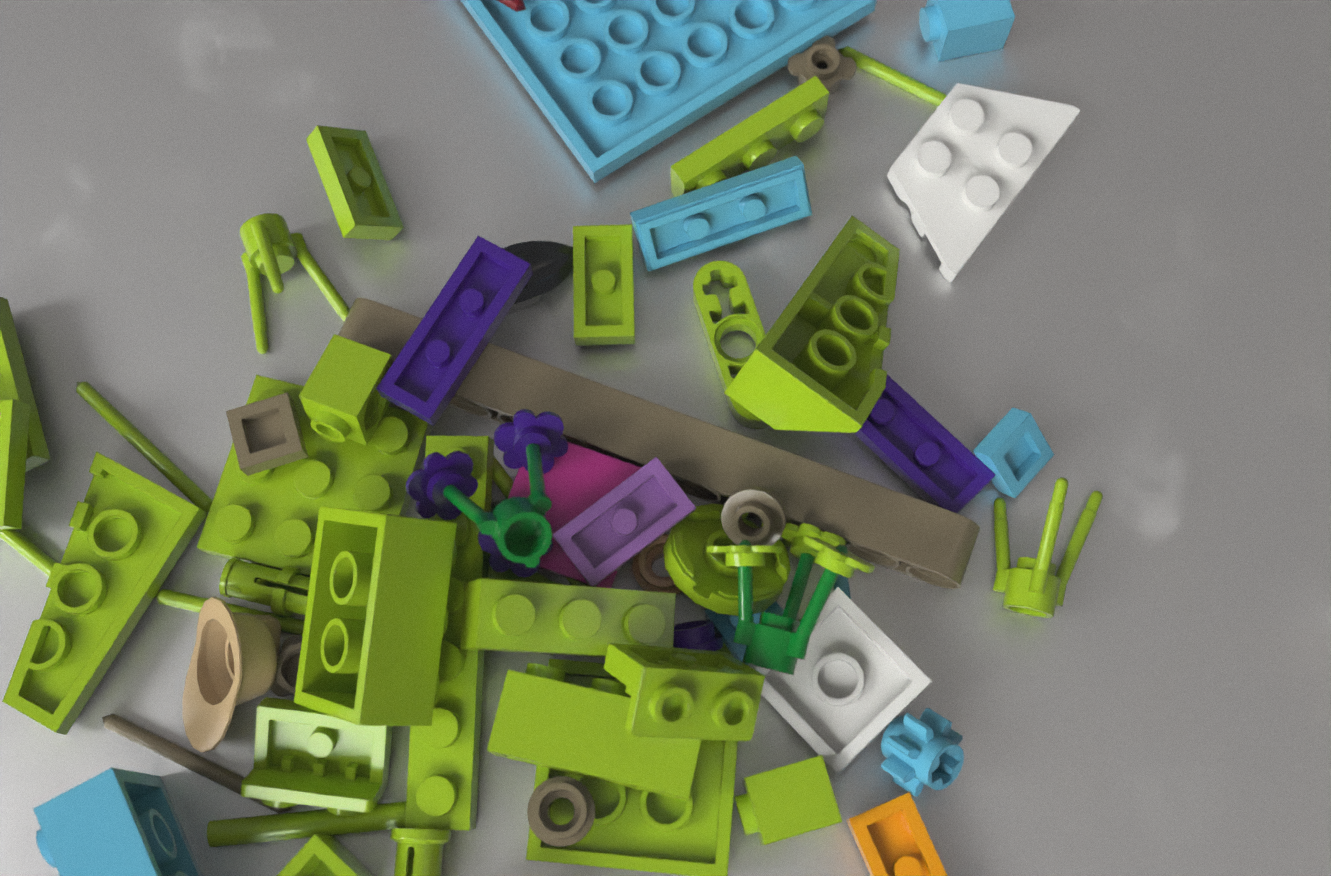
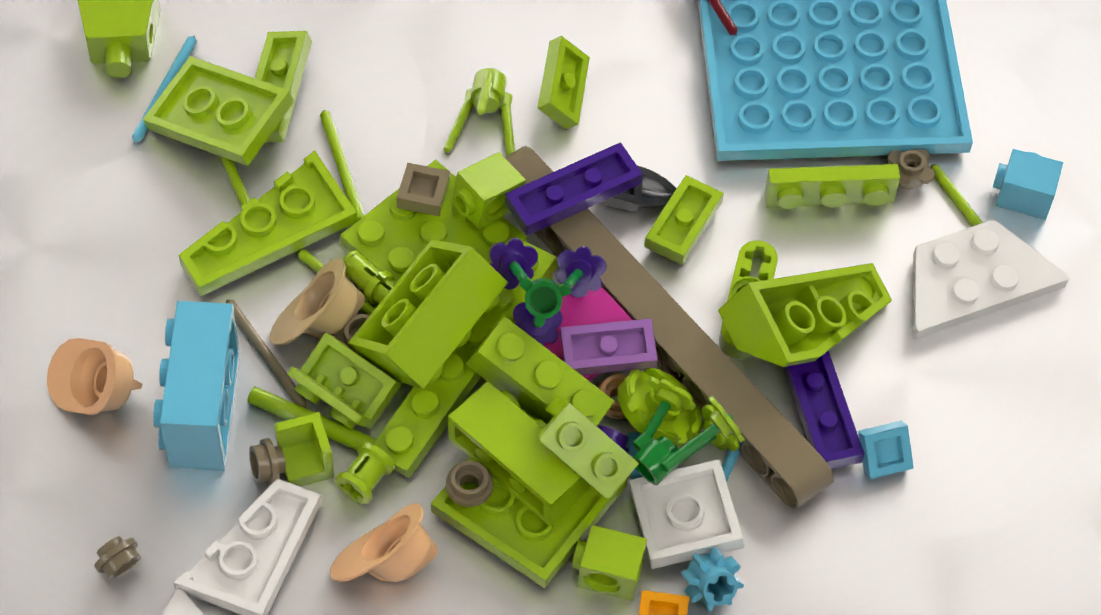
camera: 25 degrees right, 15 degrees down
medium azure tile [630,156,812,272] -> none
dark tan plate [721,486,787,546] -> none
lime plant [993,477,1103,618] -> none

